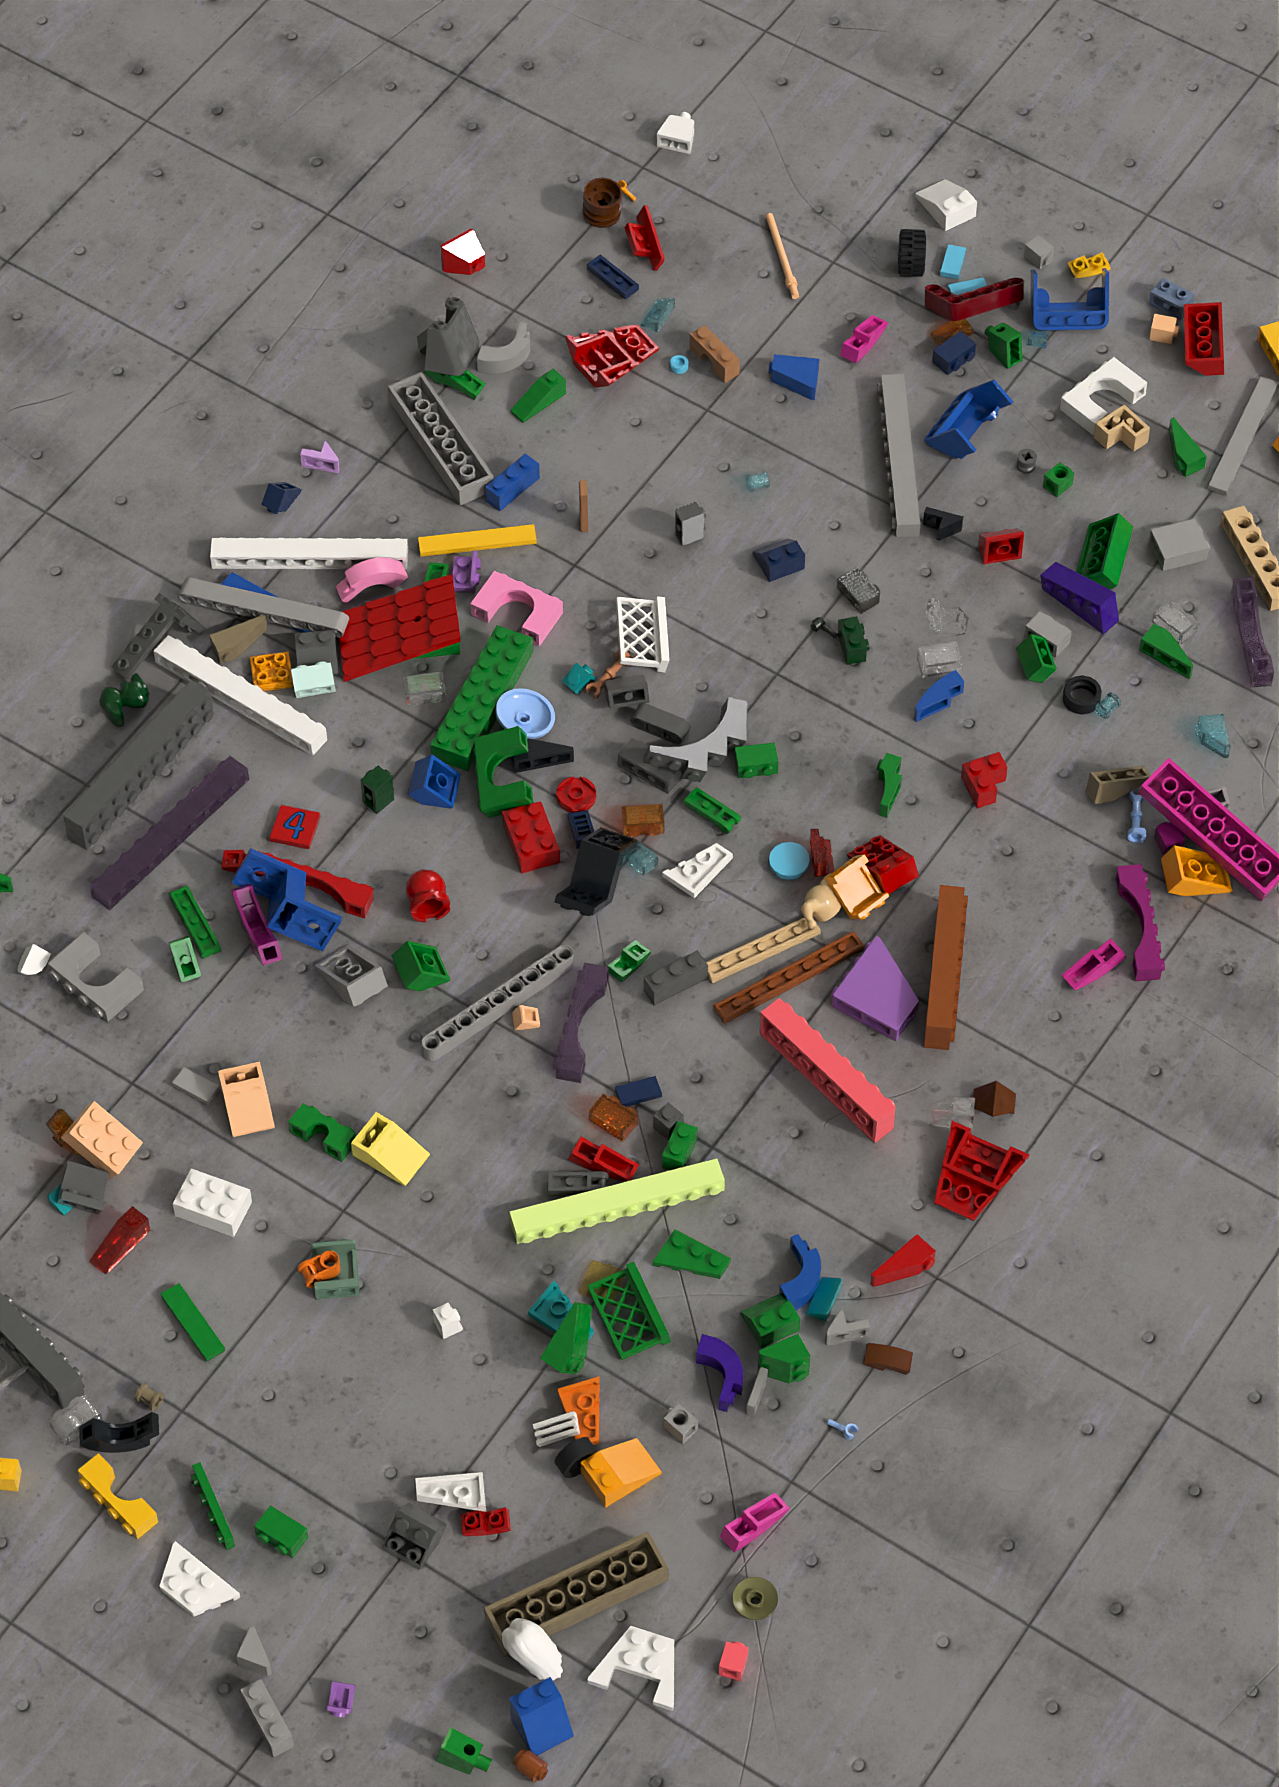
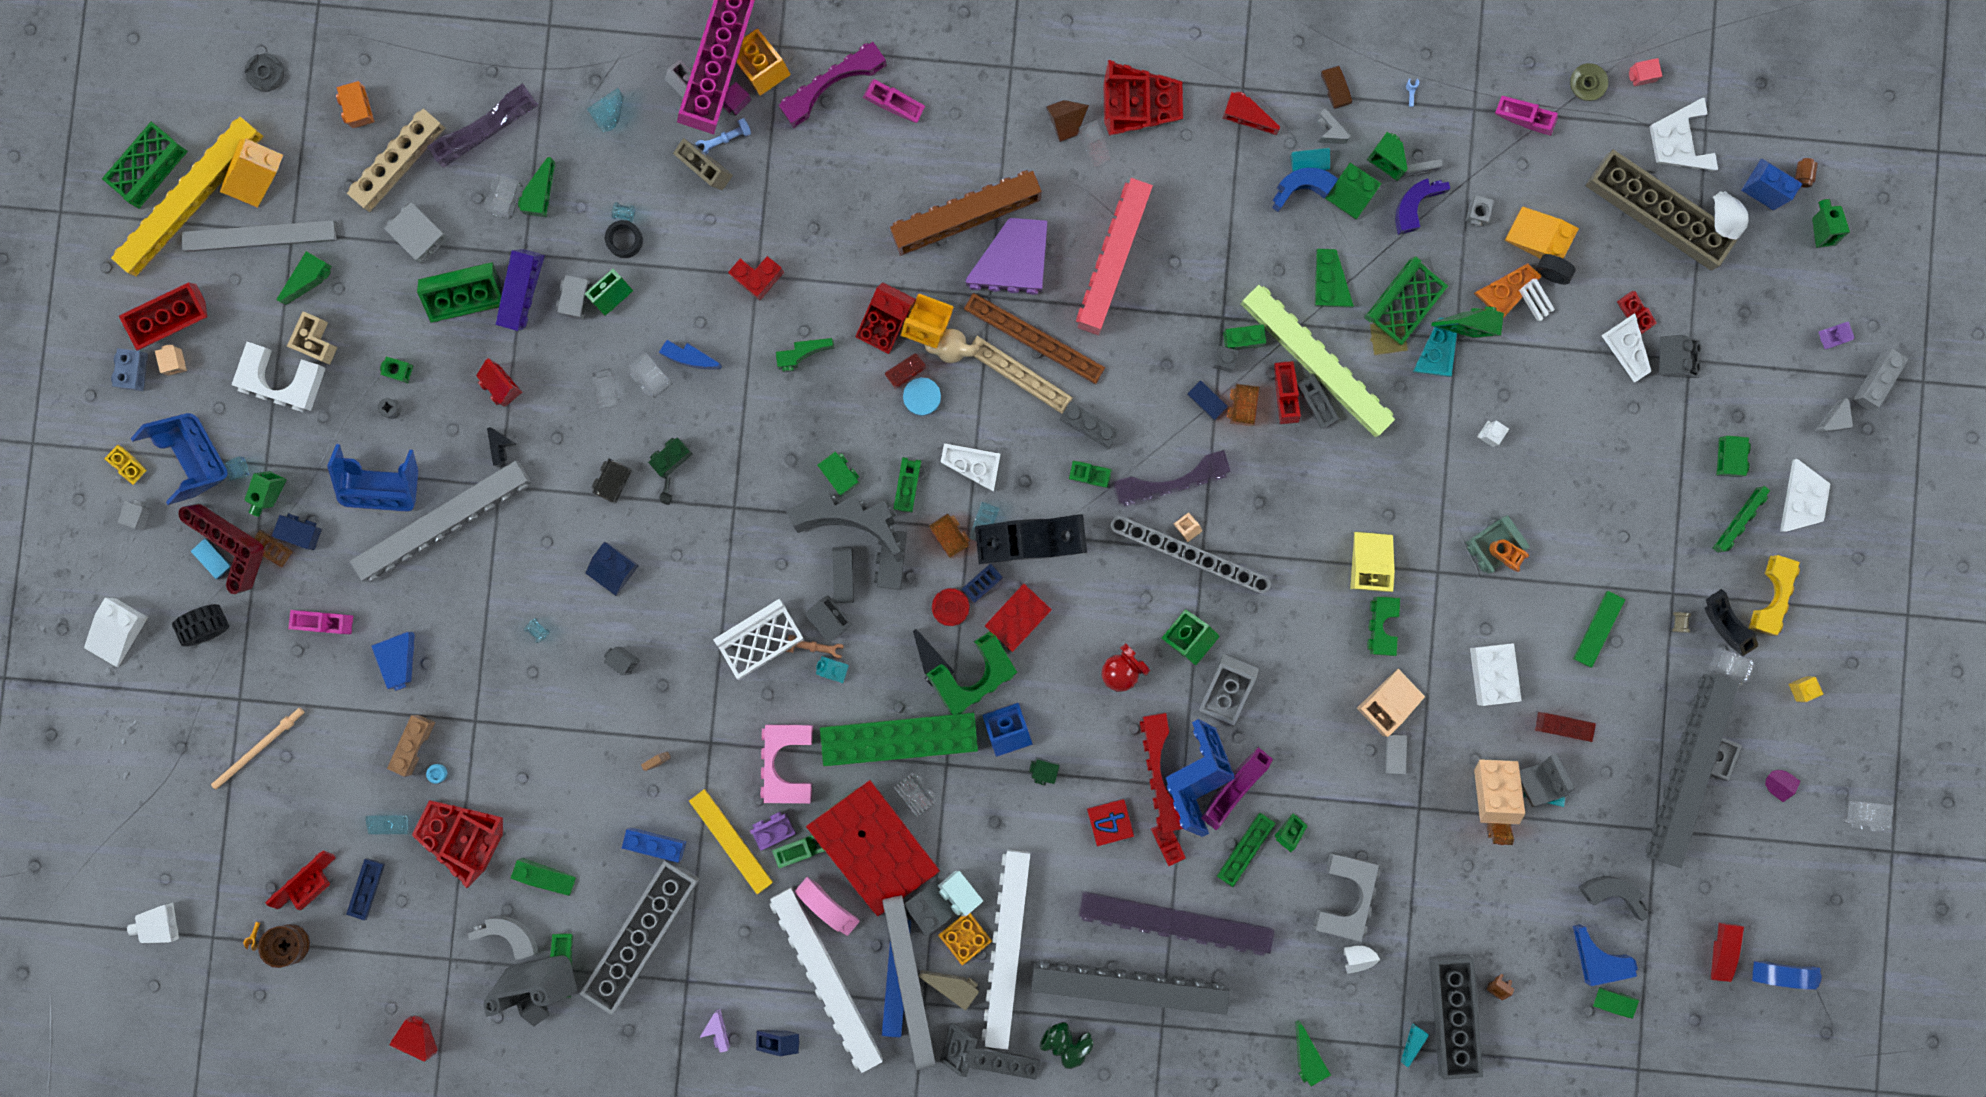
camera: 120 degrees left, 30 degrees up
light blue dish [496,689,555,739] -> none
medium azure tile [940,244,966,279] -> none

